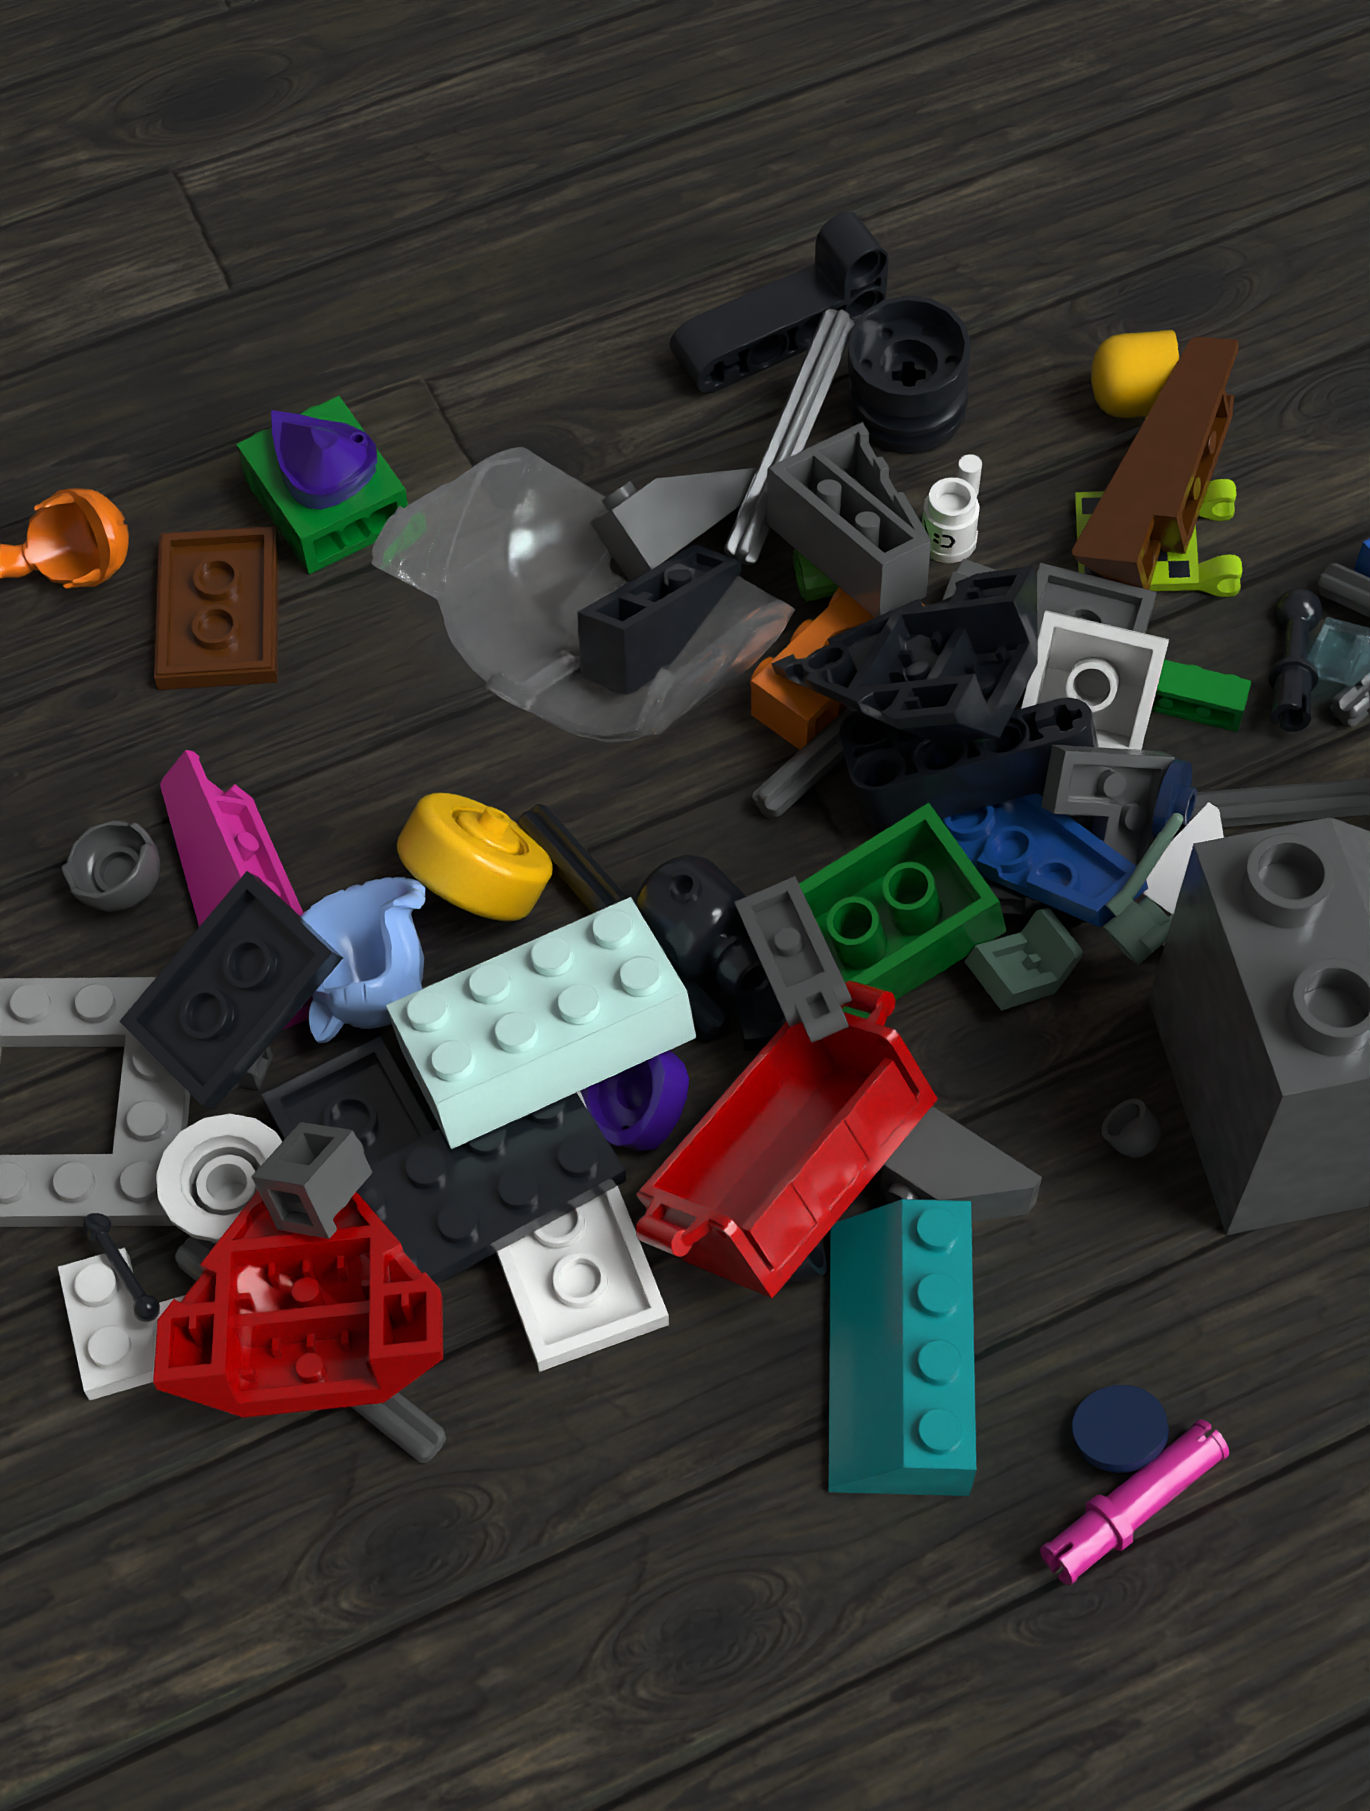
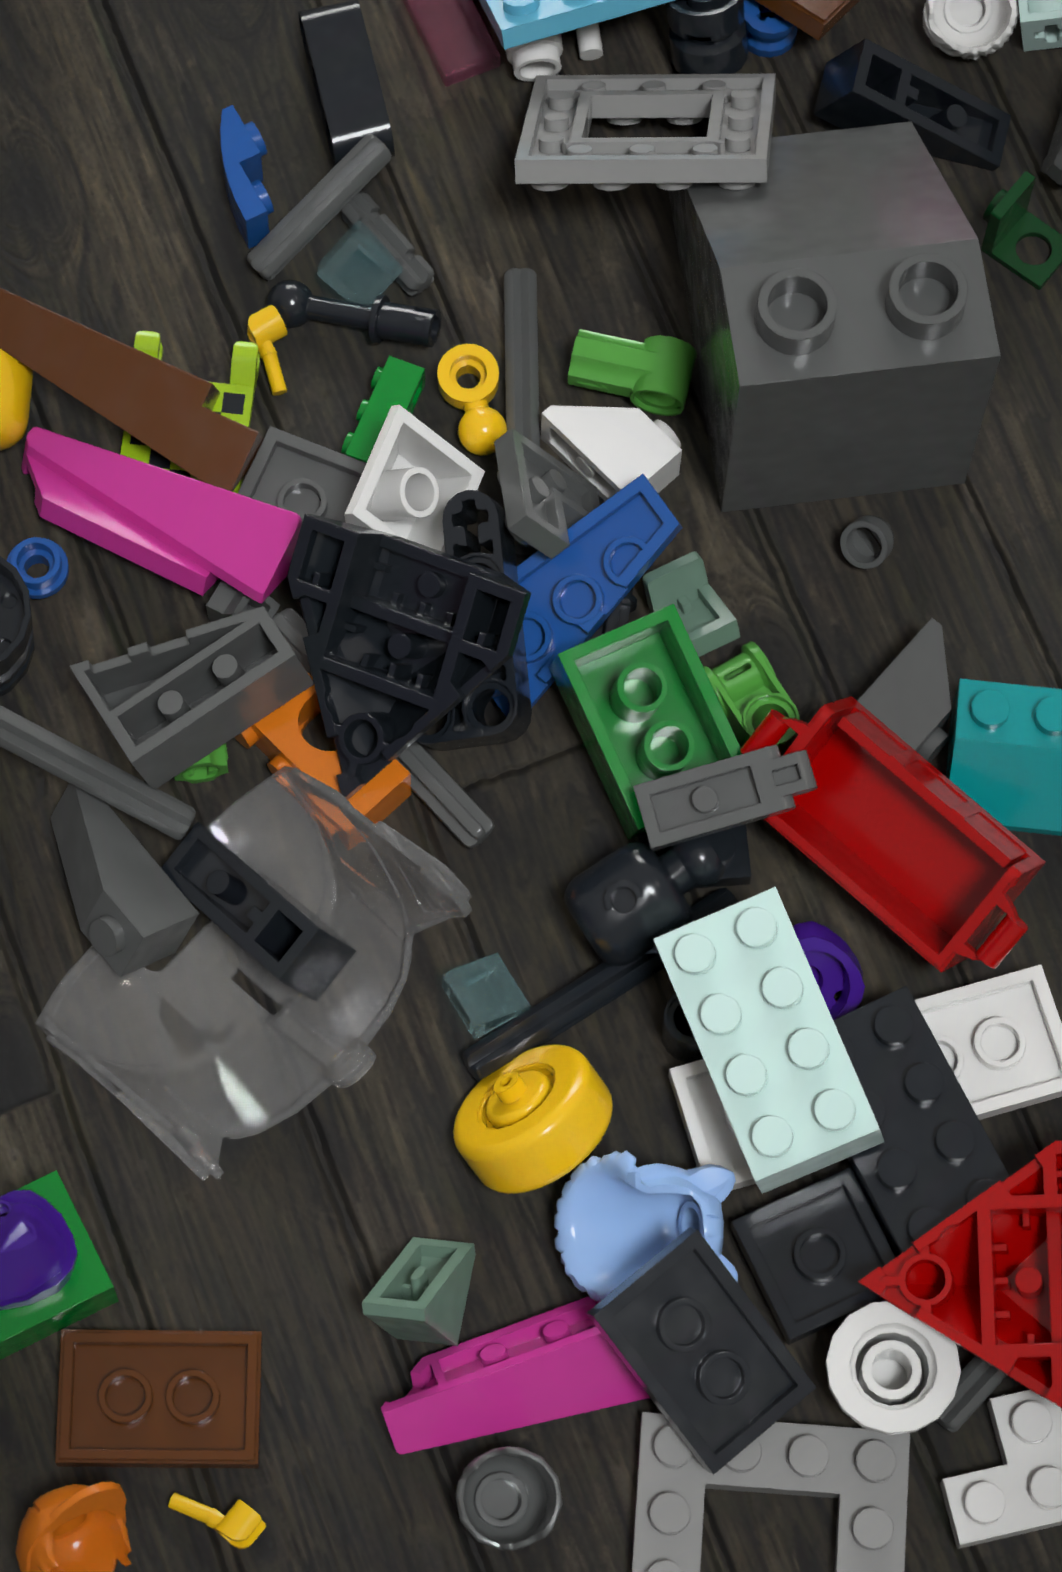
camera: 90 degrees left, 10 degrees up
black hinge [81,1213,160,1322] -> none
dark grey brick [251,1122,373,1239] -> none
white piece [922,454,982,564] -> none
sand green plant [1103,813,1183,966] -> none
dark blue piece [1152,759,1197,840] -> none
none -> blue plate [7,537,69,599]
none -> dark pink wedge [21,427,302,604]
none -> yellow hand [168,1492,266,1549]
none -> yellow hand [247,305,288,396]
none -> sand green slope [362,1237,475,1346]
none -> yellow plate [437,344,507,456]
none -> clear light blue slope [442,953,531,1040]
none -> bright green piece [703,641,800,756]

